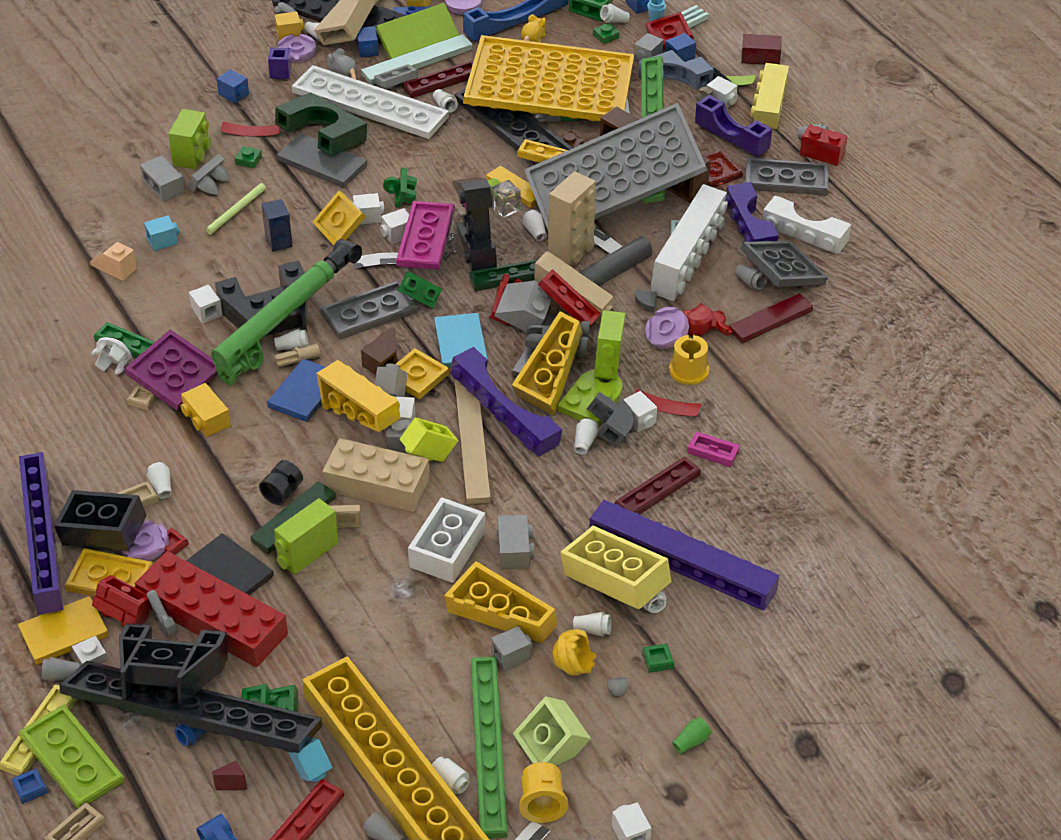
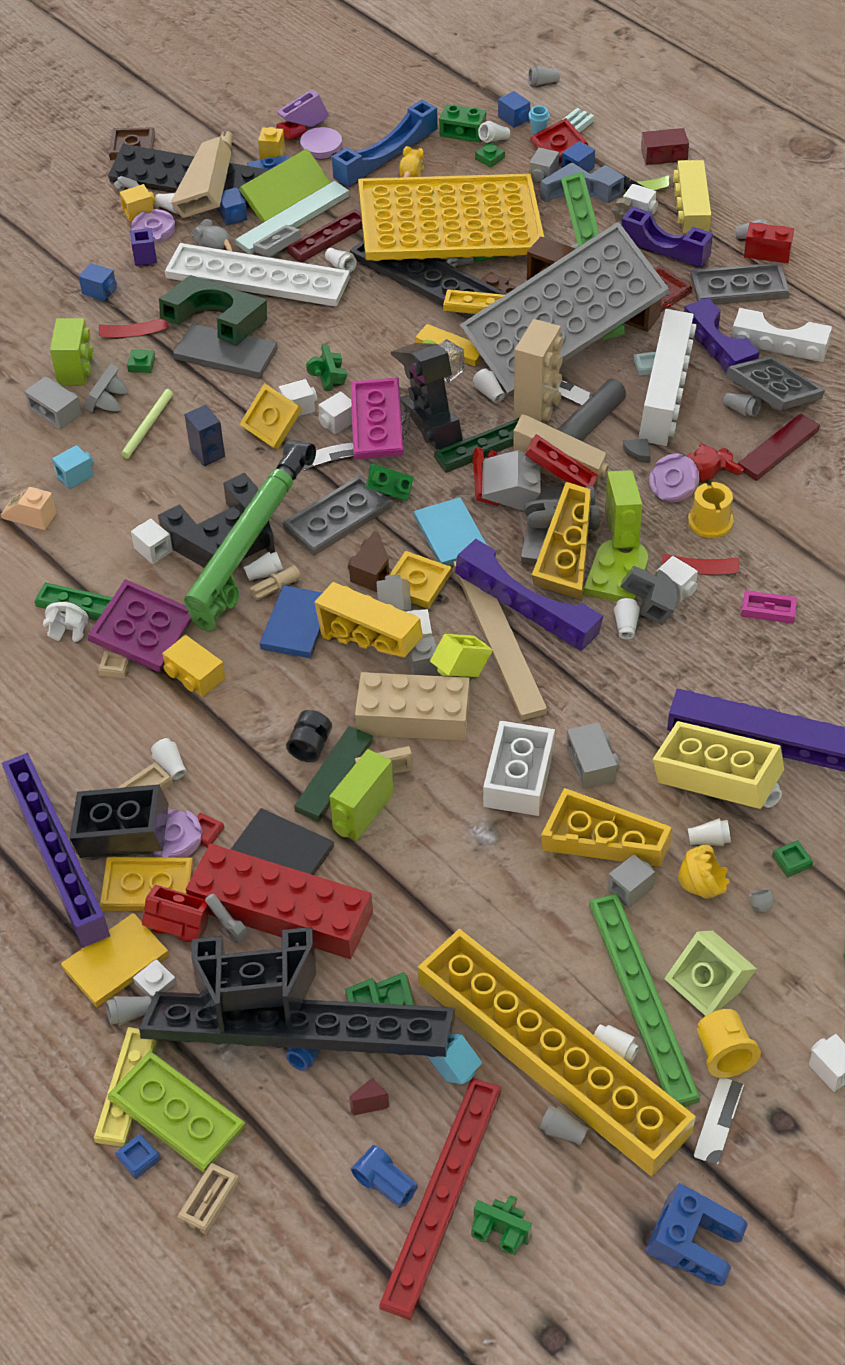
camera: 10 degrees left, 5 degrees up
dark red tile [614,456,701,514] -> none

